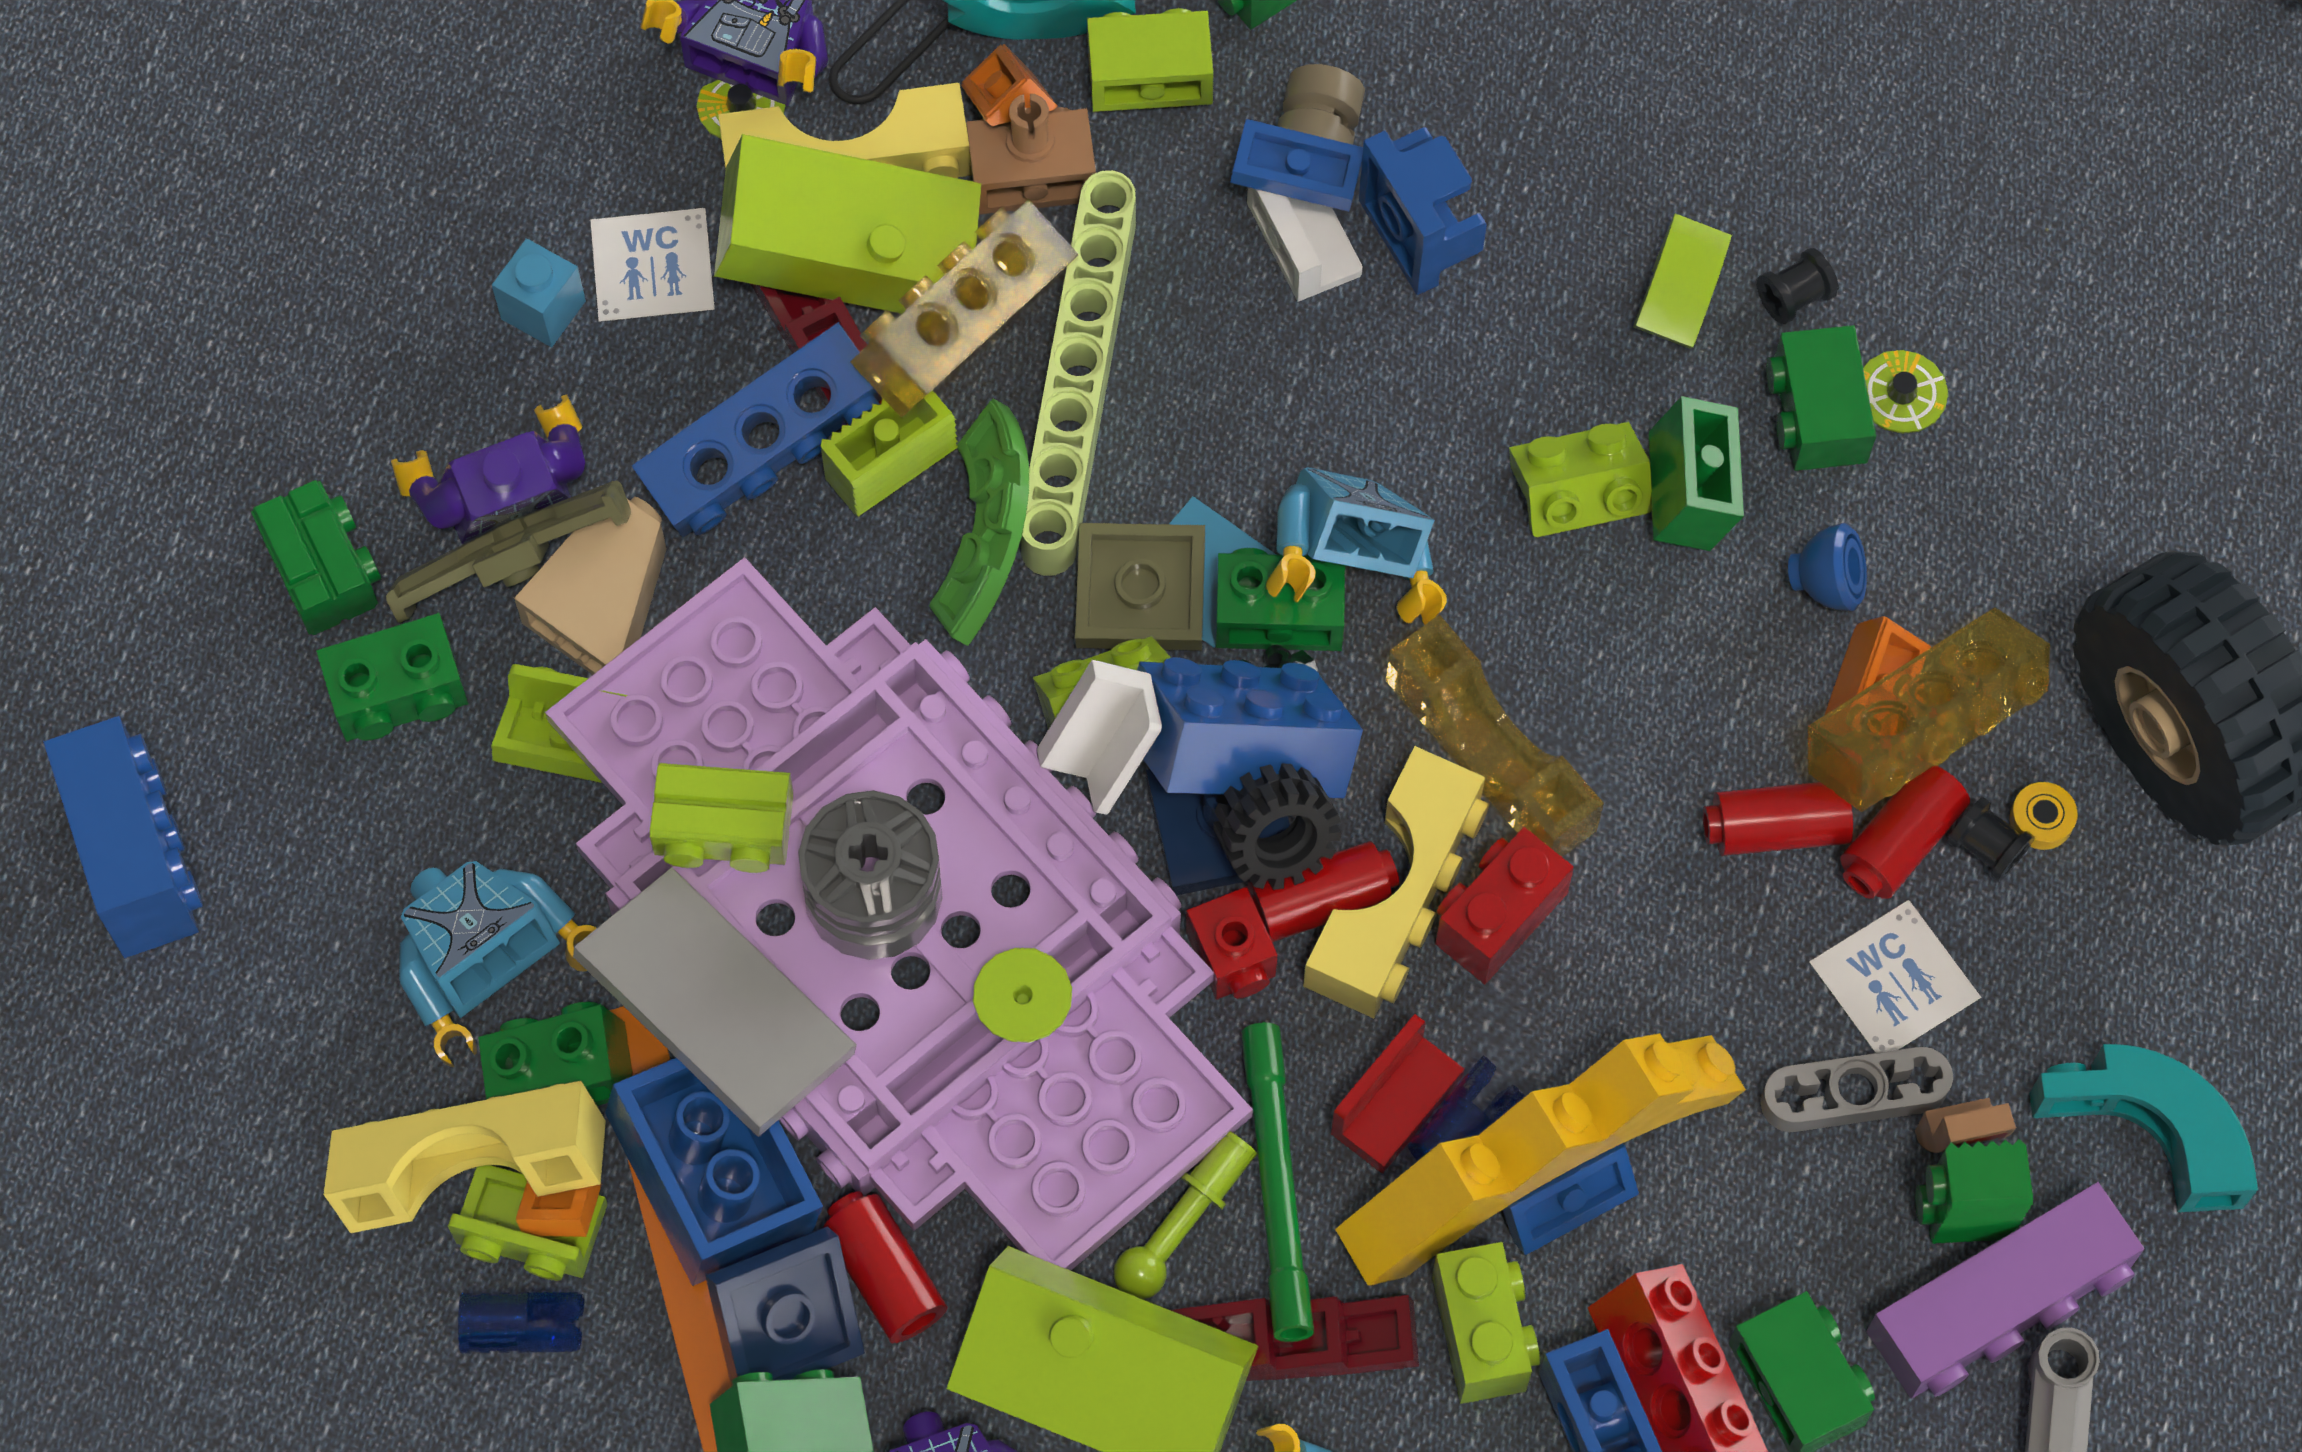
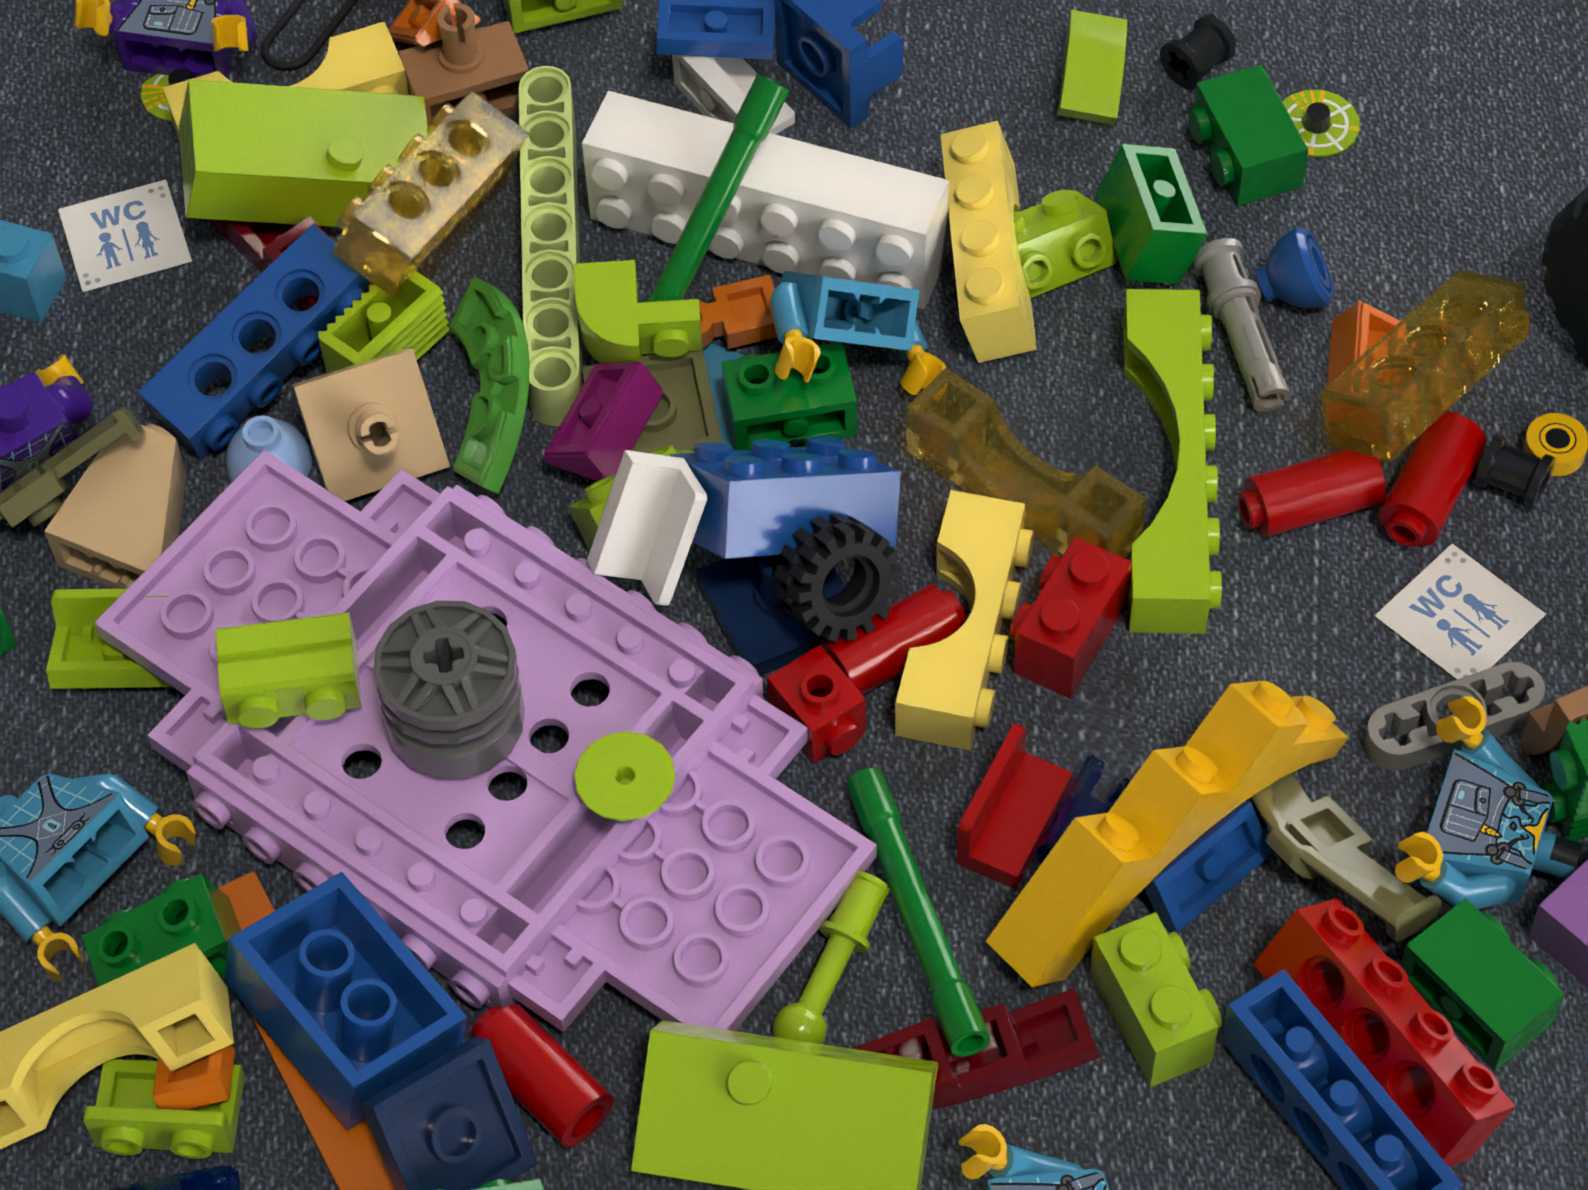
camera: 10 degrees left, 10 degrees down
light grey tile [573,867,857,1137] -> none
none -> light blue brick [225,416,312,483]
none -> tan tile [292,347,450,501]
none -> magenta slope [542,361,663,481]
none -> lime brick [574,260,703,363]
none -> white brick [582,91,949,310]
none -> green piece [642,74,790,356]
none -> orange plate [699,275,777,349]
none -> light yellow arch [940,120,1037,363]
none -> lime arch [1123,289,1222,634]
none -> light grey pin [1191,238,1291,412]
none -> olive plate [1250,773,1442,942]
none -> torso [1395,696,1583,909]

